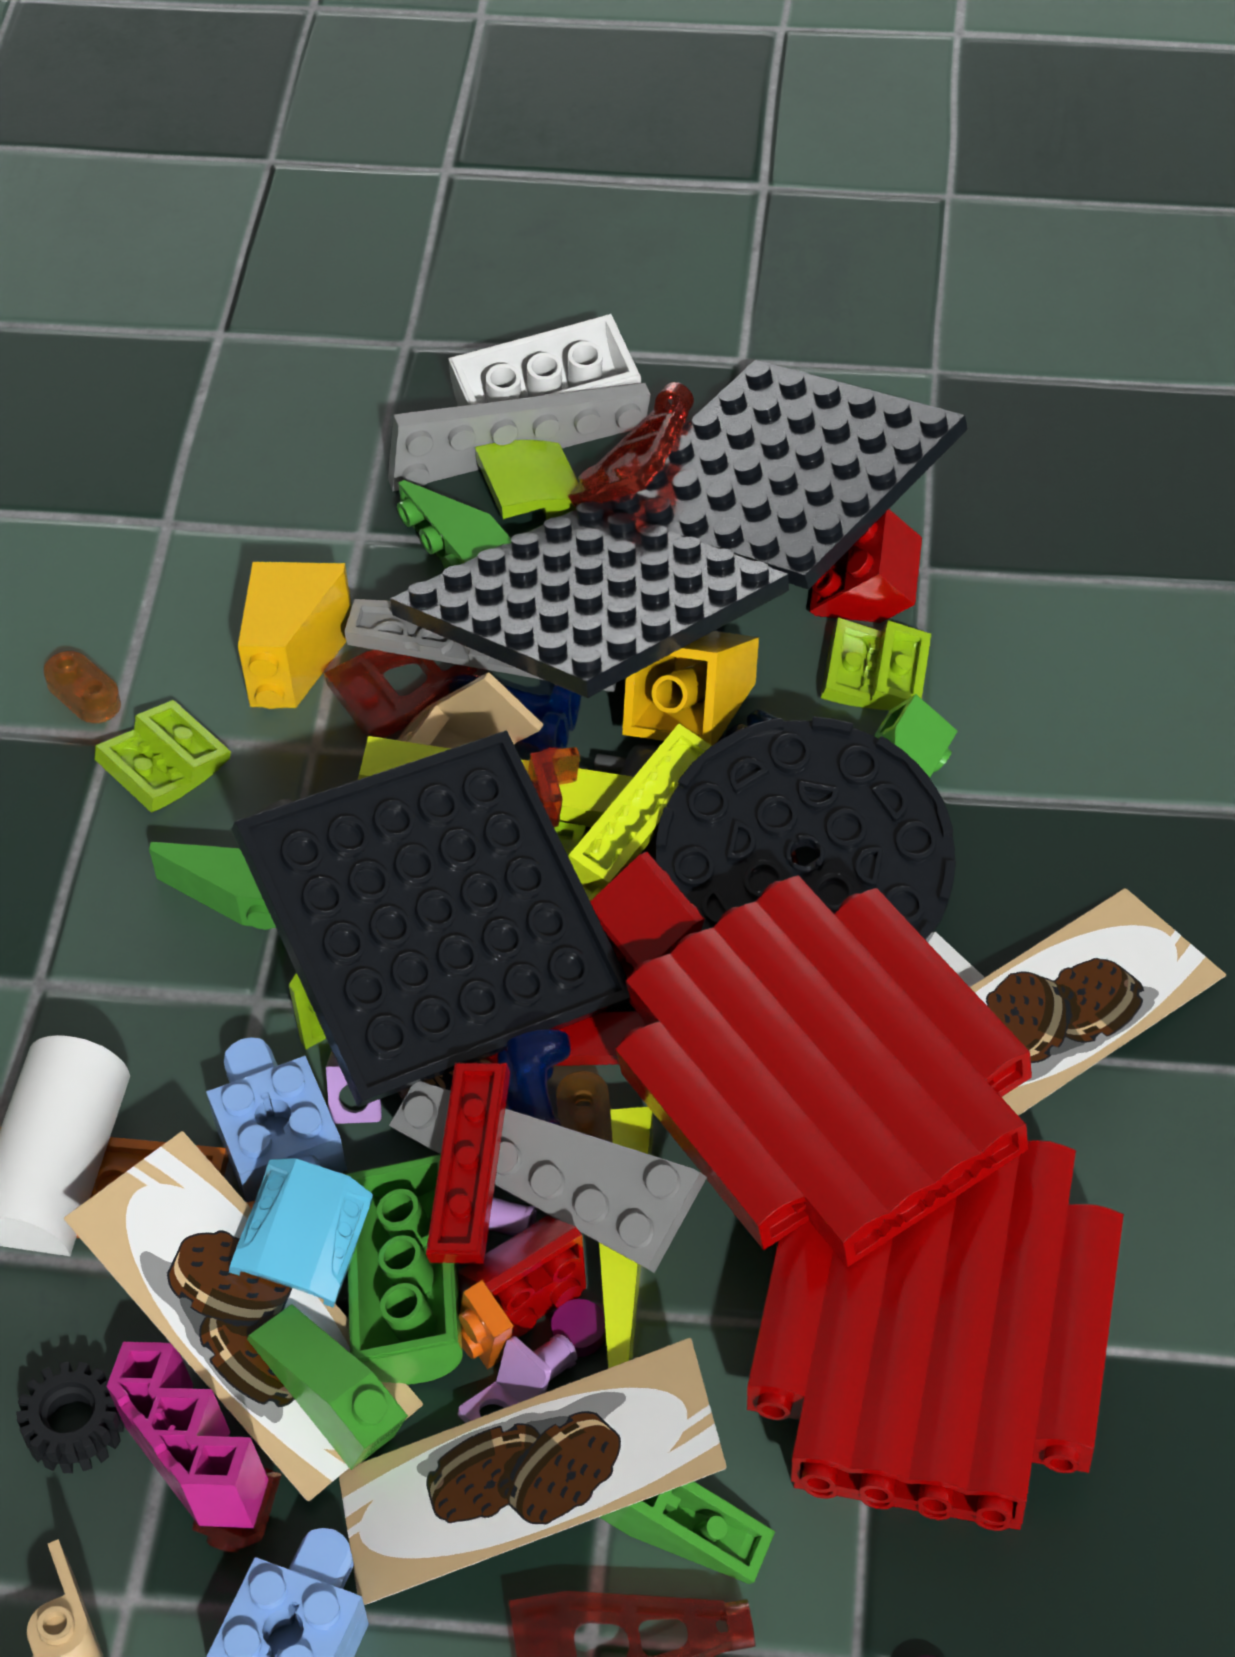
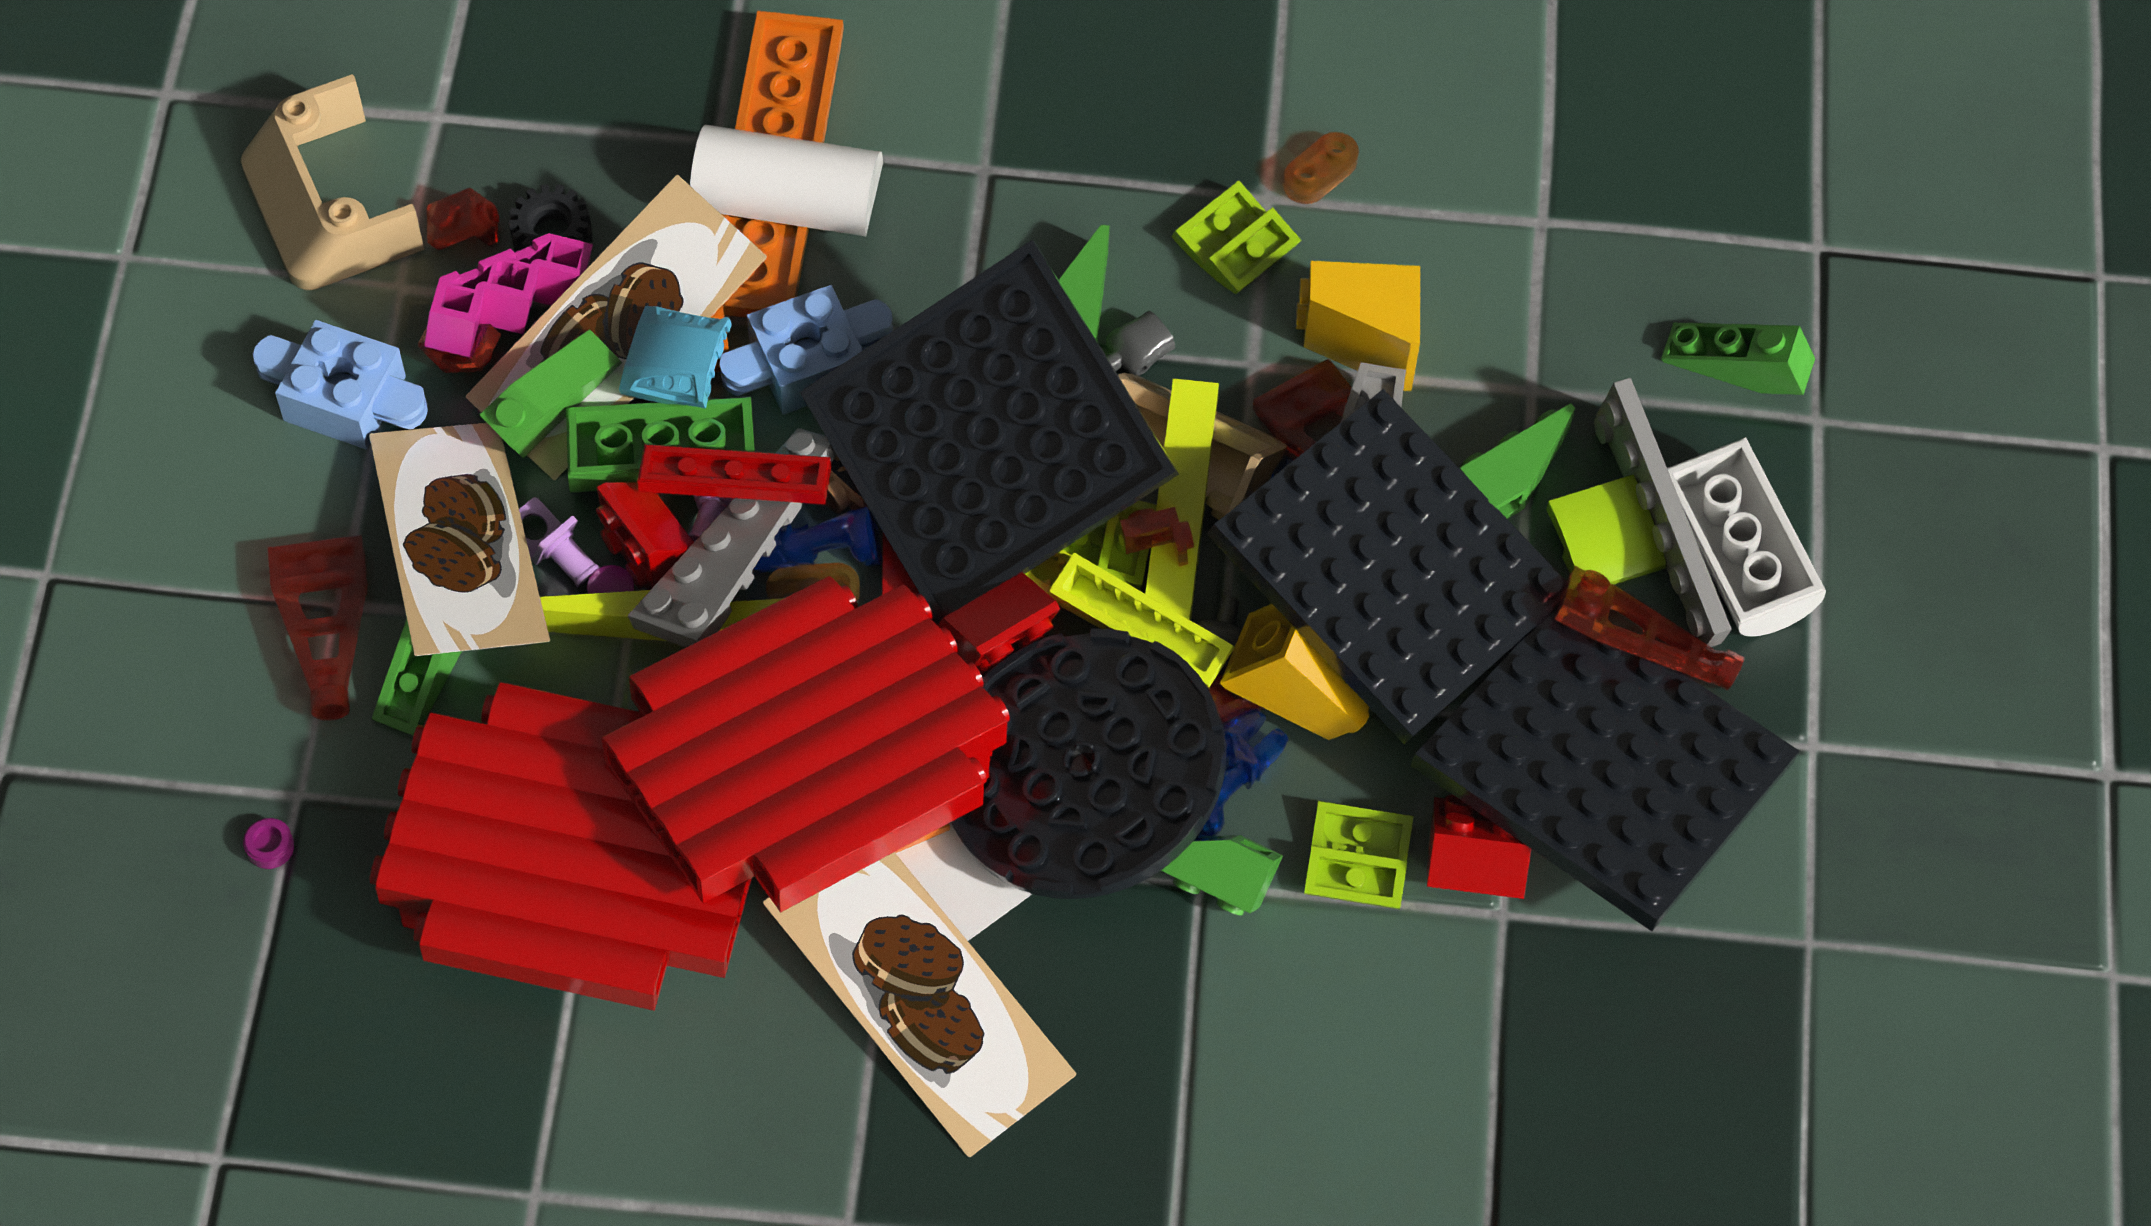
camera: 85 degrees right, 10 degrees up
orange plate [459,1280,513,1370] -> none
none -> clear red bracket [427,187,499,250]
none -> bright green slope [1661,322,1815,395]

